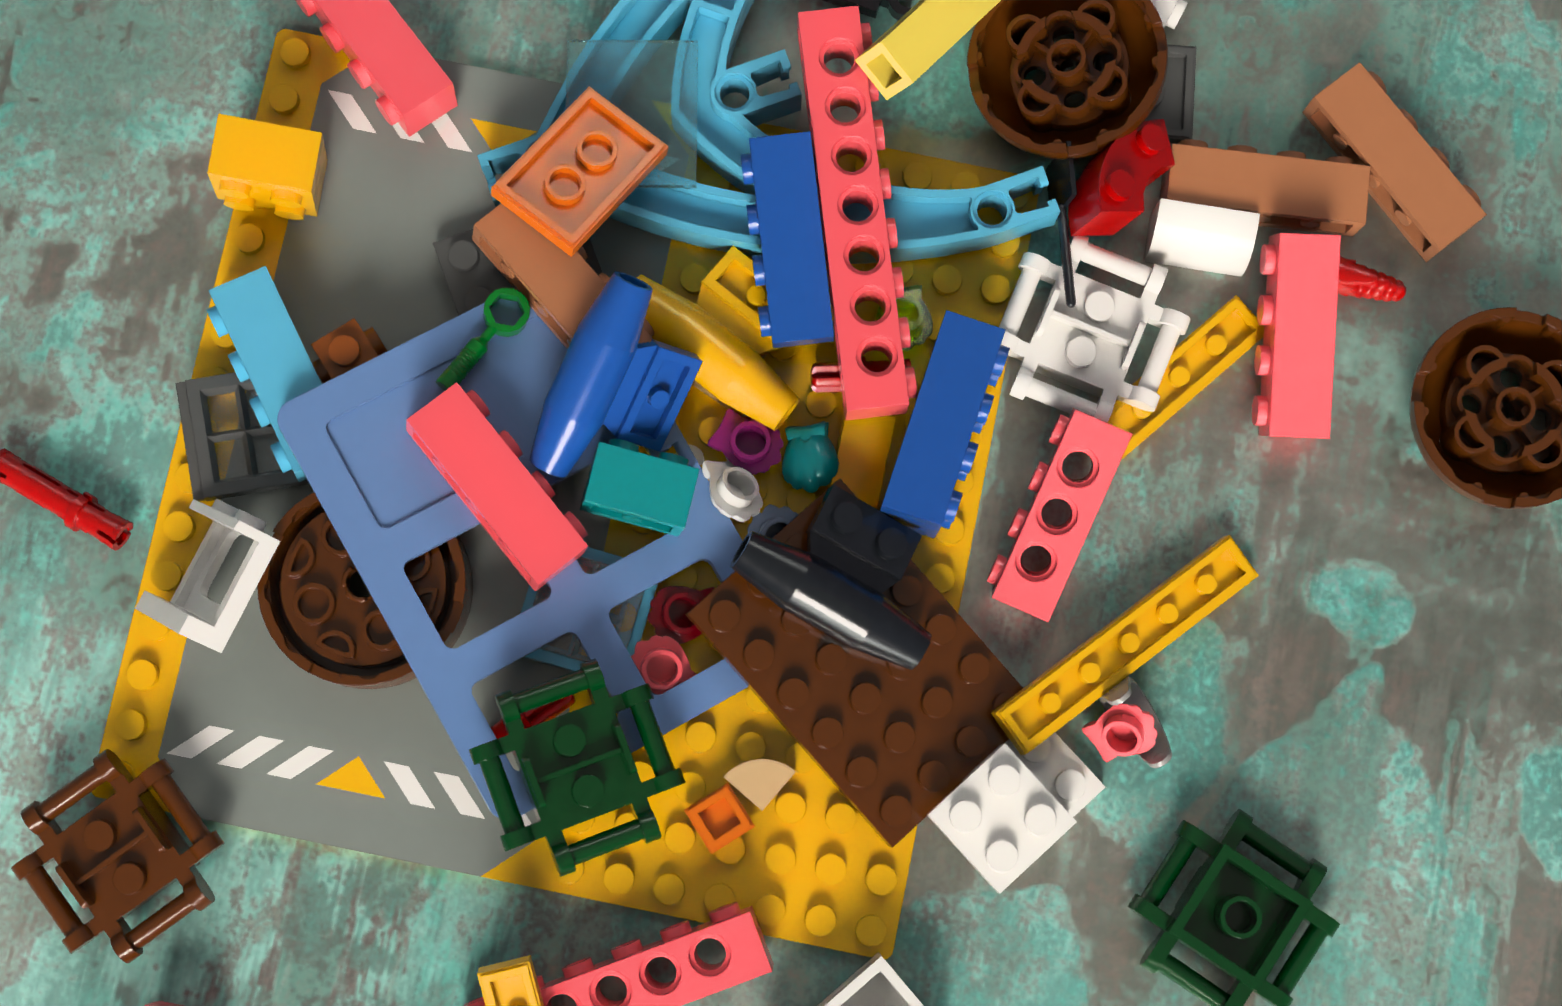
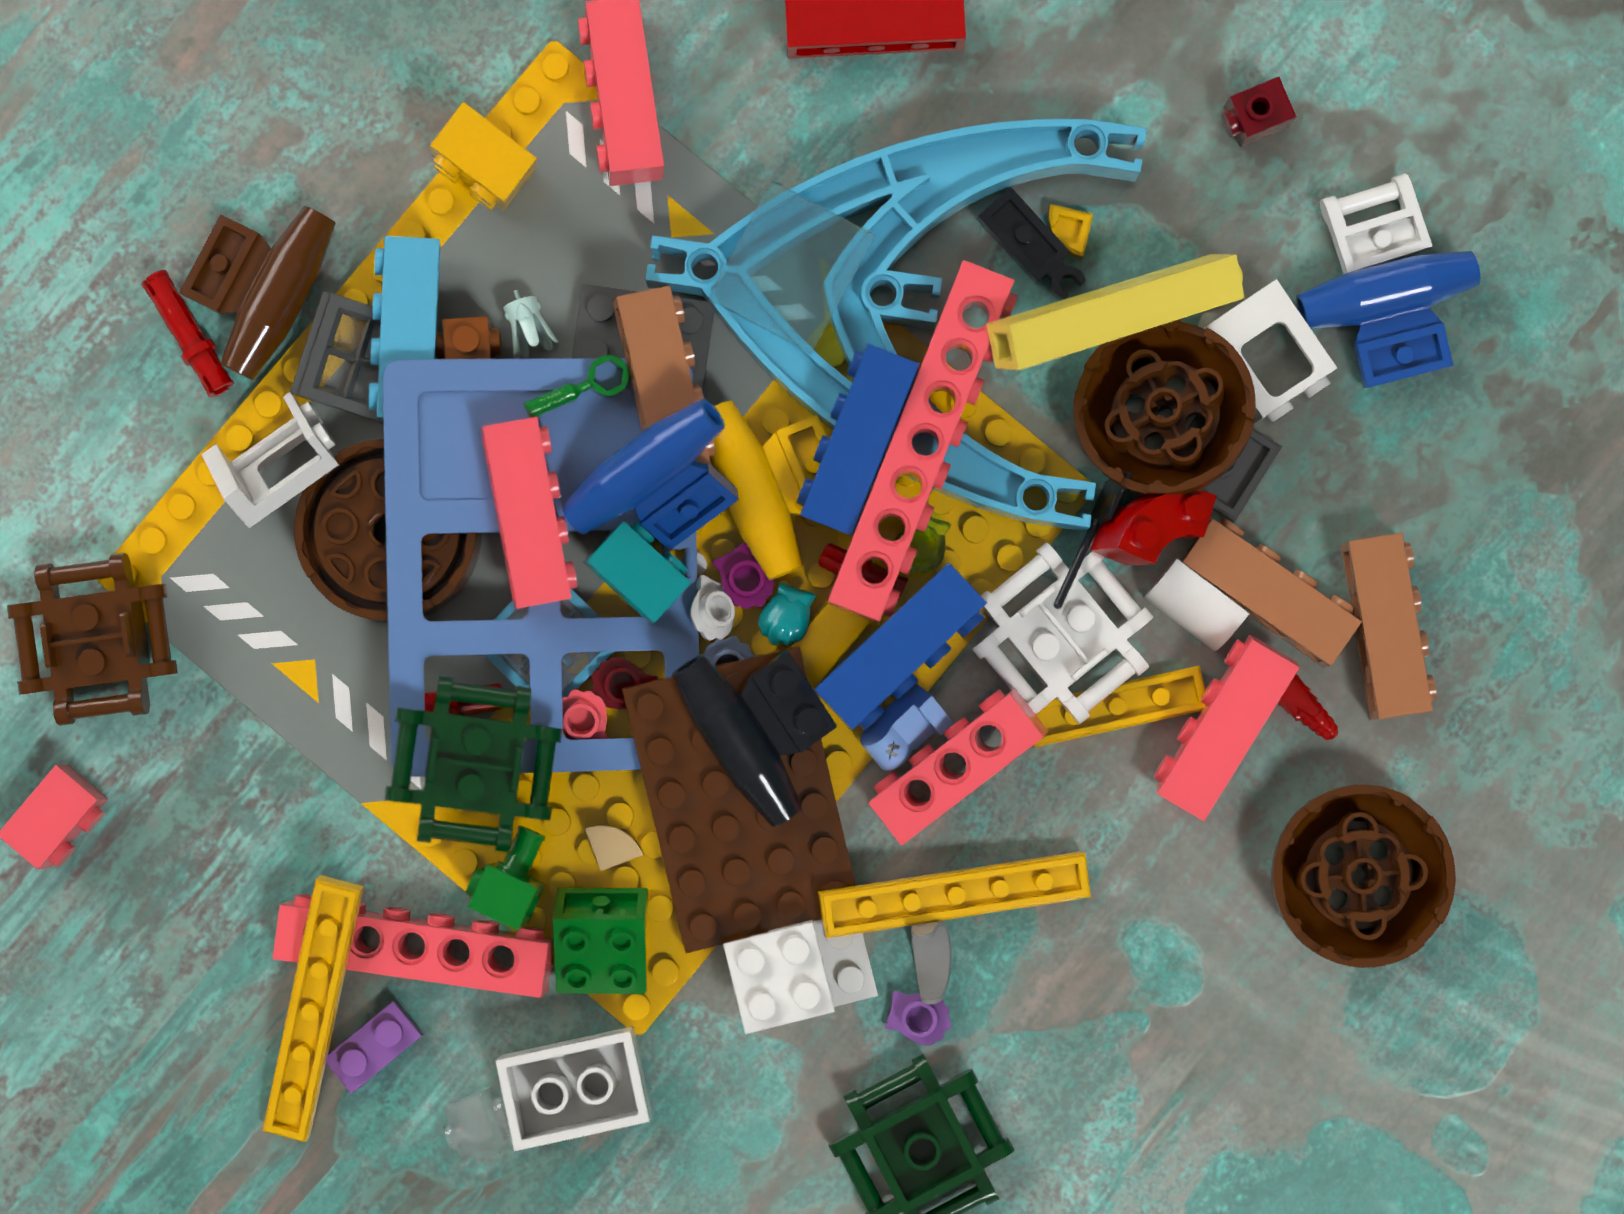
camera: 30 degrees right, 5 degrees up
orange tile [491,86,669,257] -> none
orange tile [684,783,755,854] -> none
coral animal [1082,703,1158,763] -> none
none -> reddish brown plate [179,206,336,381]
none -> green brick [465,825,546,931]
none -> light aqua piece [503,290,558,359]
none -> green bracket [553,887,648,994]
none -> light blue leg [860,683,954,771]
none -> medium lavender animal [885,991,951,1046]

